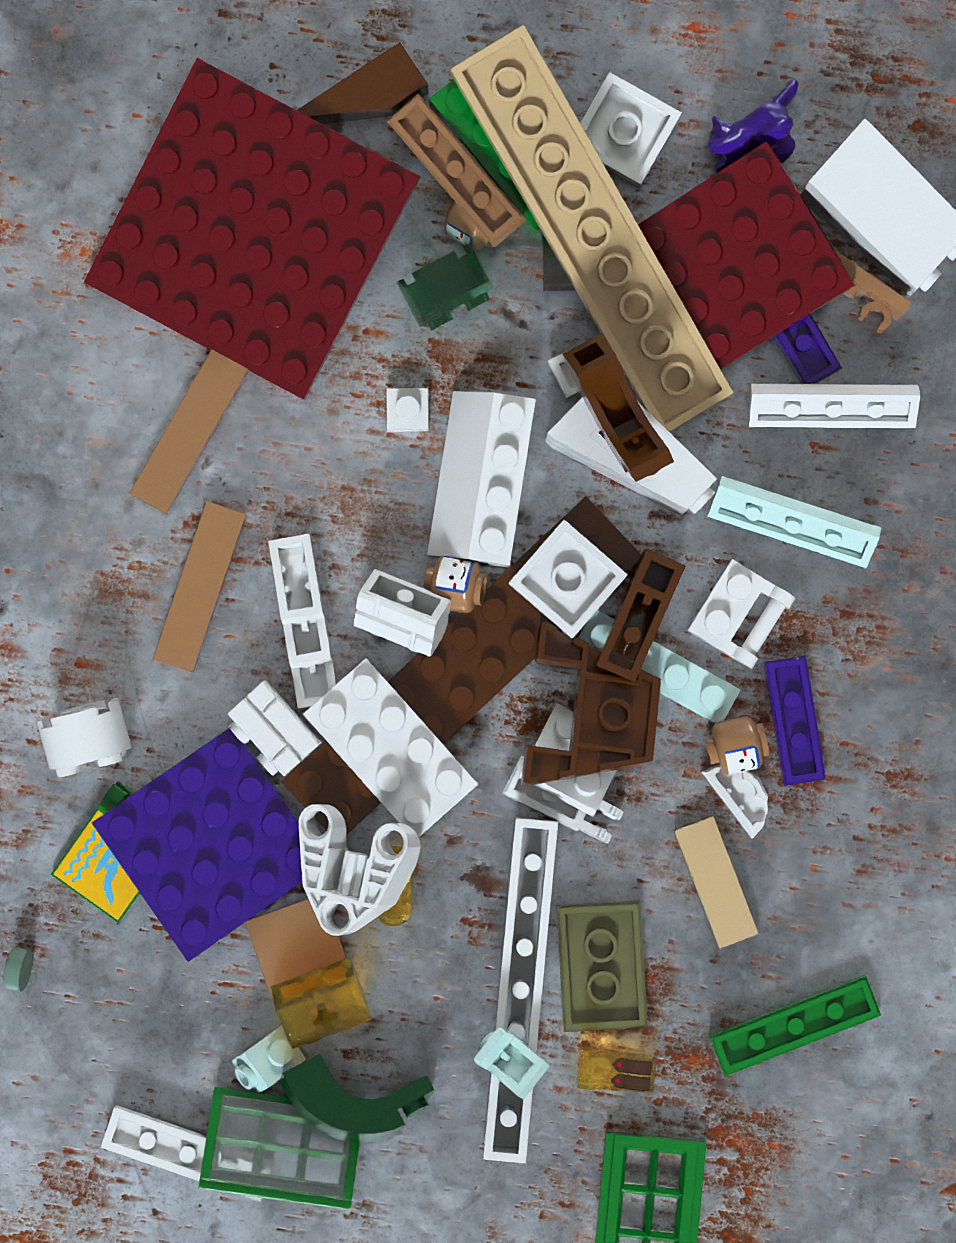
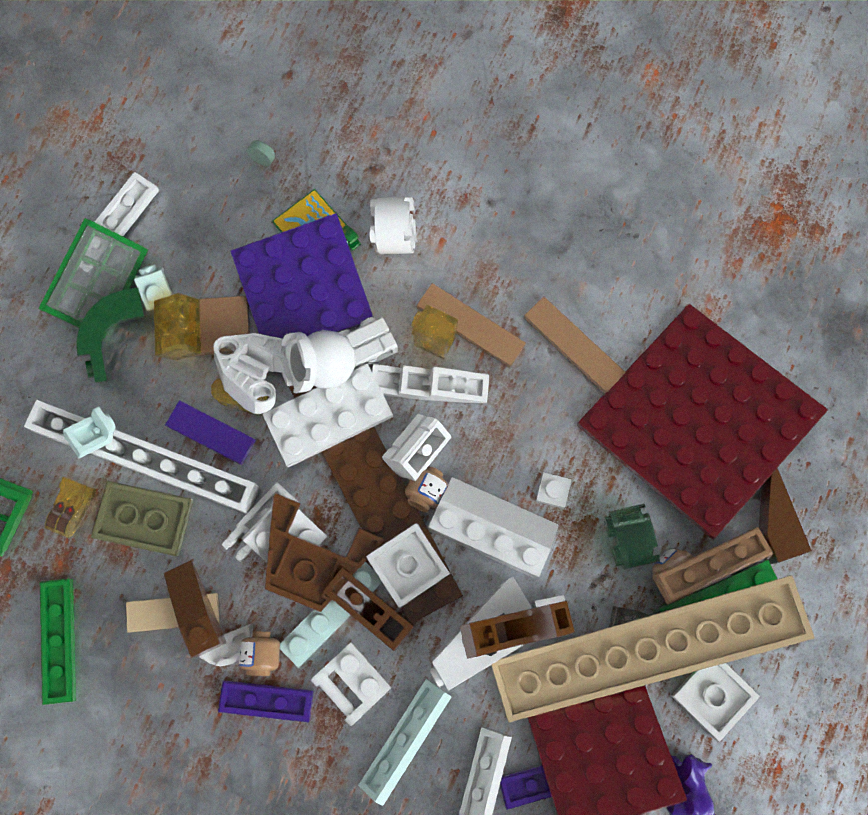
camera: 105 degrees right, 10 degrees down
none -> reddish brown slope [164,560,227,657]
none -> dark purple tile [165,400,256,465]
none -> white tile [280,330,355,393]
none -> clear yellow brick [411,304,458,360]

